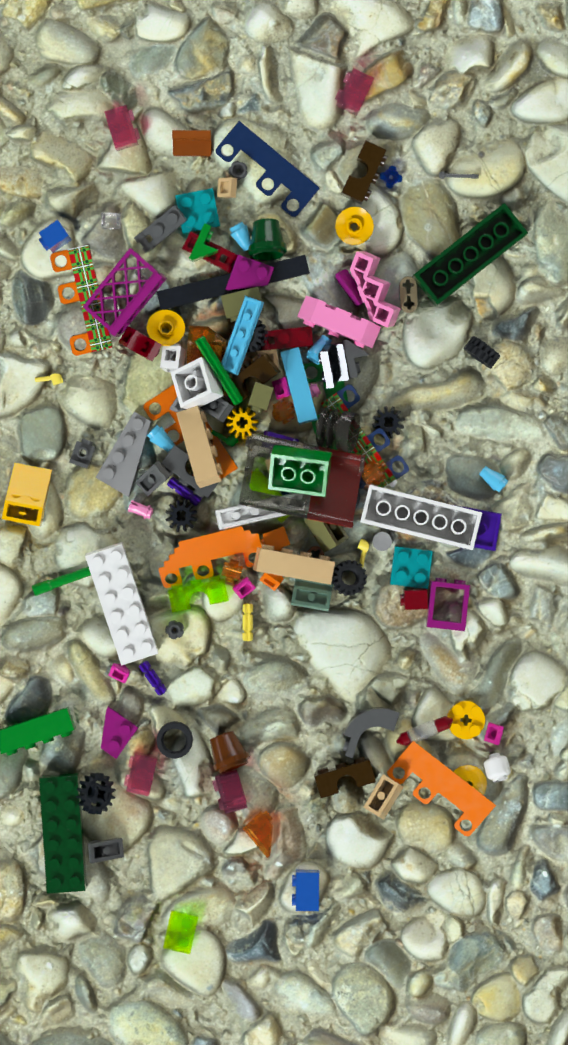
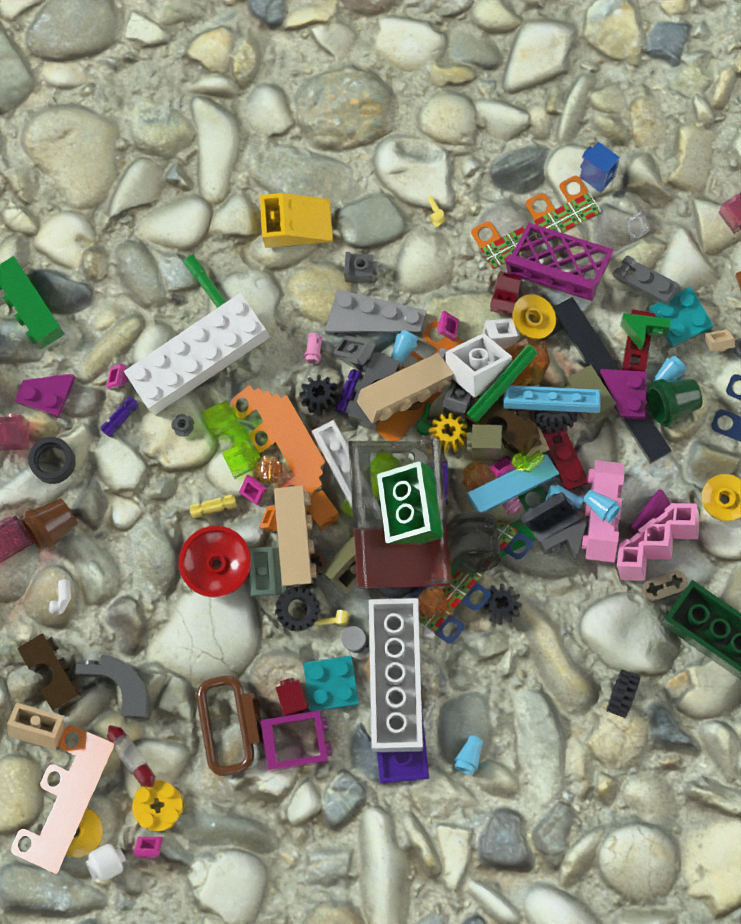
camera: 80 degrees right, 15 degrees down
none -> white arm [49,579,71,615]
none -> red dish [179,526,251,598]
none -> reddish brown bar [196,675,264,776]
none -> dark pink slope [437,311,459,341]
none -> clear neon green arm [511,451,545,473]
none -> medium azure cone [583,489,621,523]

